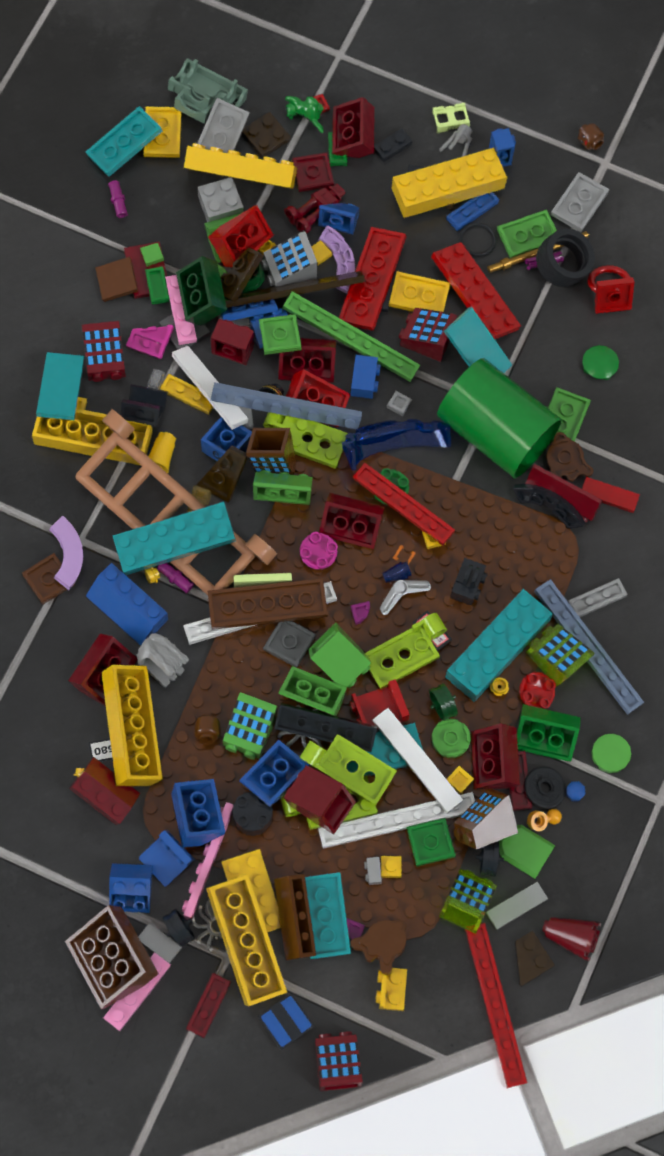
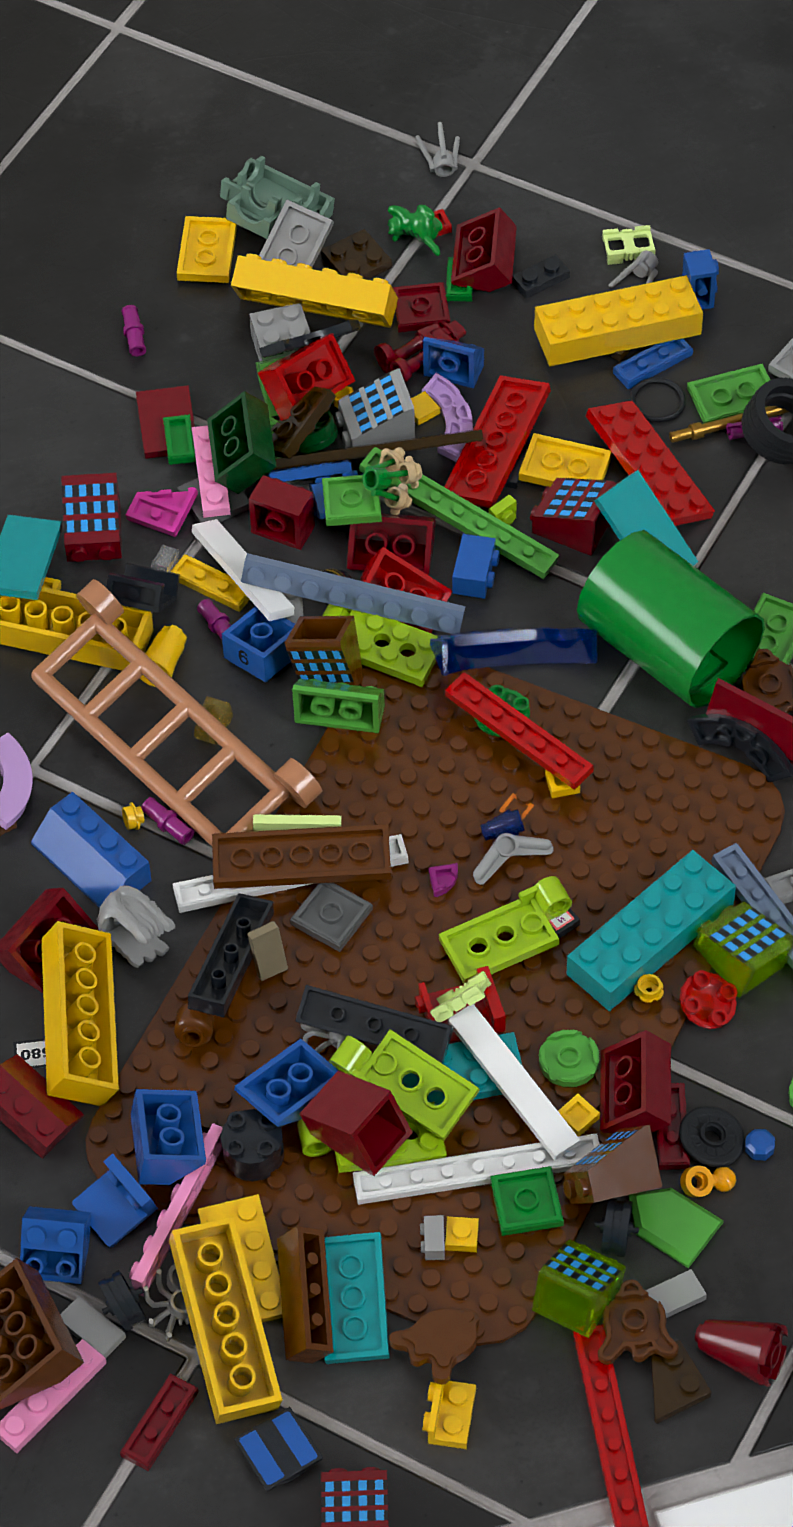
camera: 10 degrees right, 15 degrees down
teal plate [86,106,163,177] -> none
reddish brown tile [95,257,138,302] -> none
teal brick [113,502,236,575] -> none
bright green tile [140,243,164,266] -> none
dark brown wing [196,445,248,502] -> none
slope [223,692,277,760] -> none
bright green slope [279,666,347,716] -> none
dark pink dish [300,532,338,569] -> none
bright green slope [308,623,371,688] -> none
dark red slope [319,493,385,549] -> none
magenta tile [347,918,365,941] -> none
light grey tile [387,391,412,416] -> none
dark green wheel [429,683,458,721] -> none
black brick [450,558,488,606] -> none
green slope [517,704,581,762] -> none
none -> black piece [188,893,273,1017]
none -> magenta pin [197,599,232,639]
none -> dark tan tile [247,921,288,981]
none -> black tile [259,319,361,358]
none -> plant [363,447,422,515]
none -> light grey plant [415,122,460,177]
none -> yellowish green piece [430,971,492,1023]
none -> lime plate [489,495,517,525]
none -> reddish brown tile [598,1279,679,1365]

